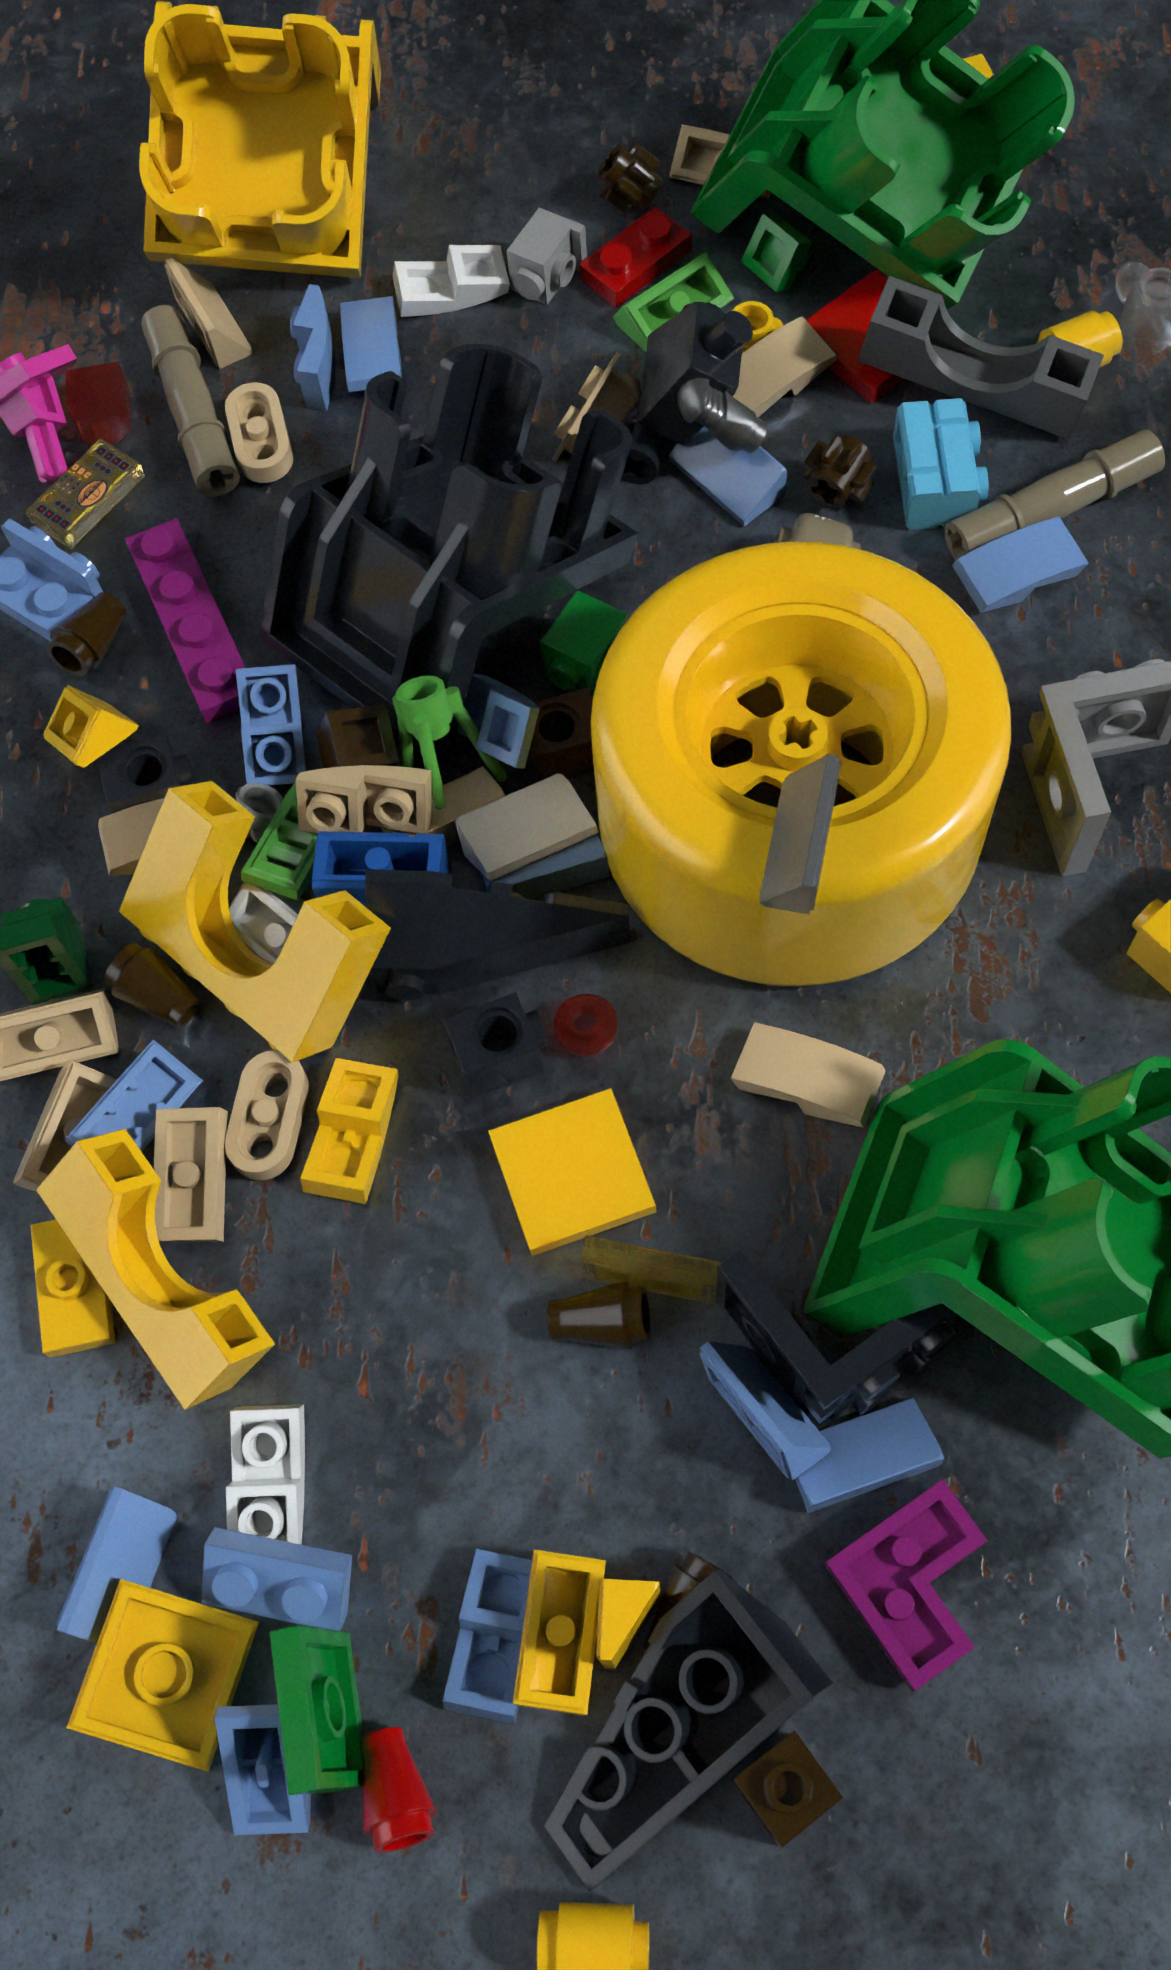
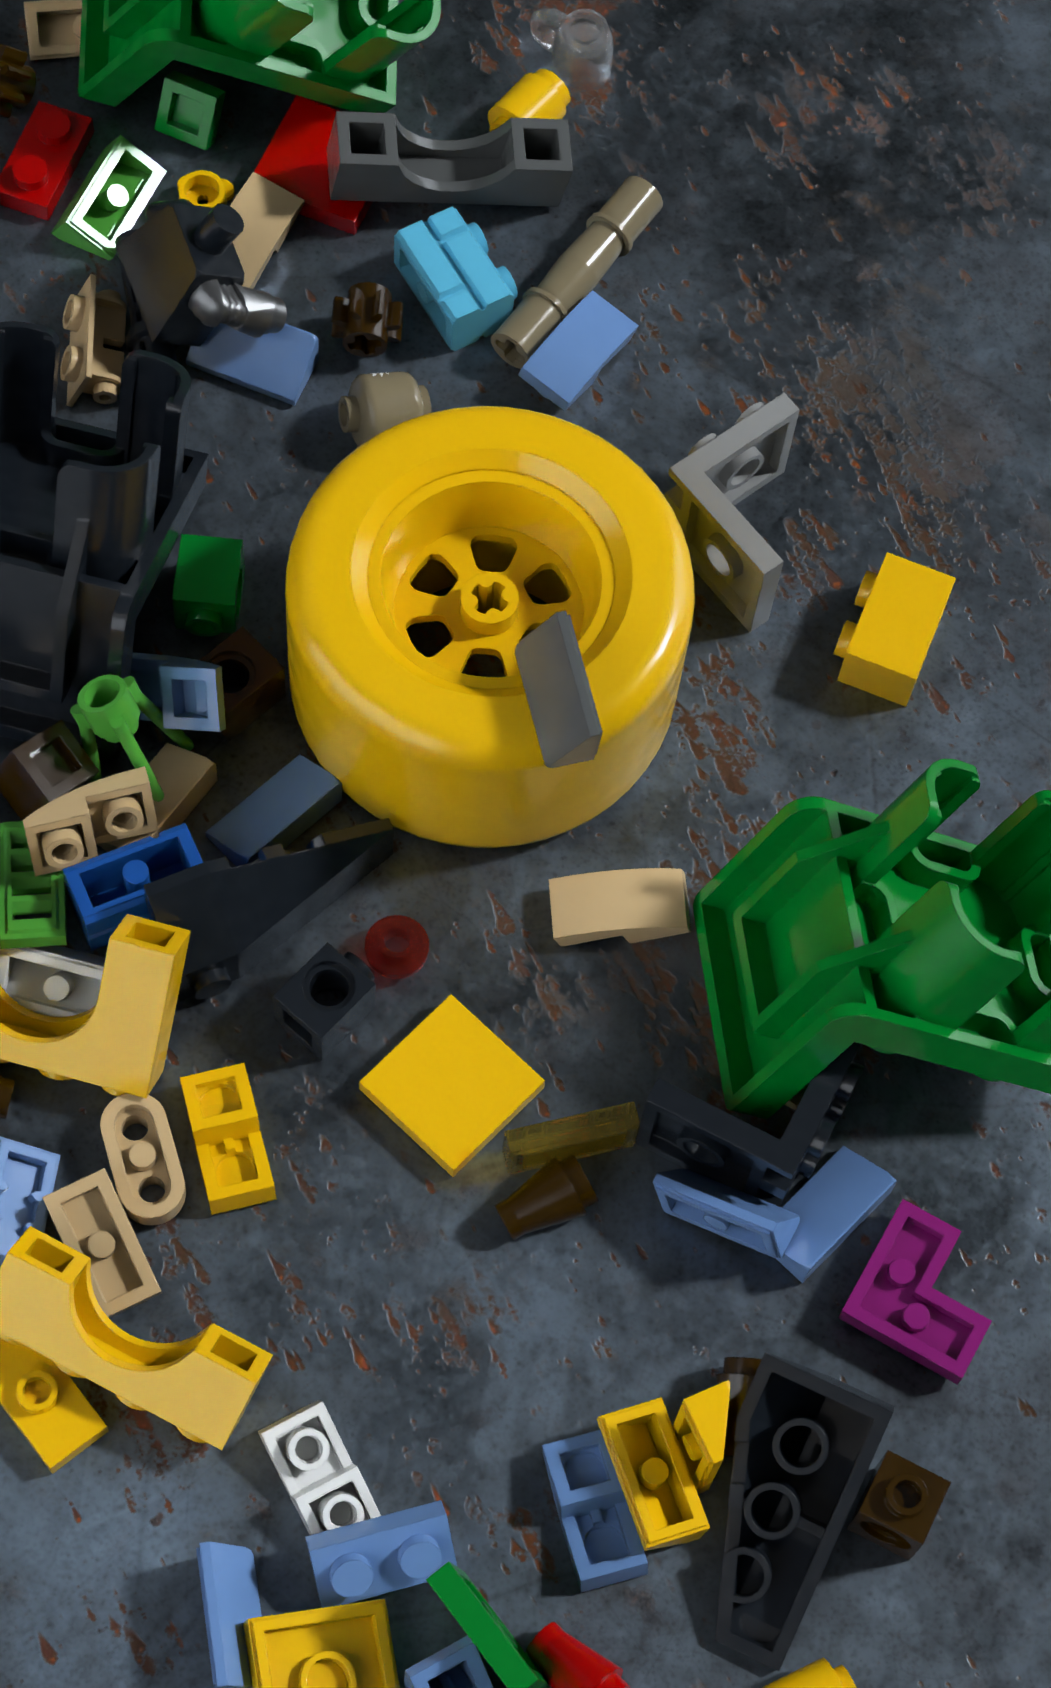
camera: 40 degrees left, 0 degrees up
white slope [455,774,598,881] -> none

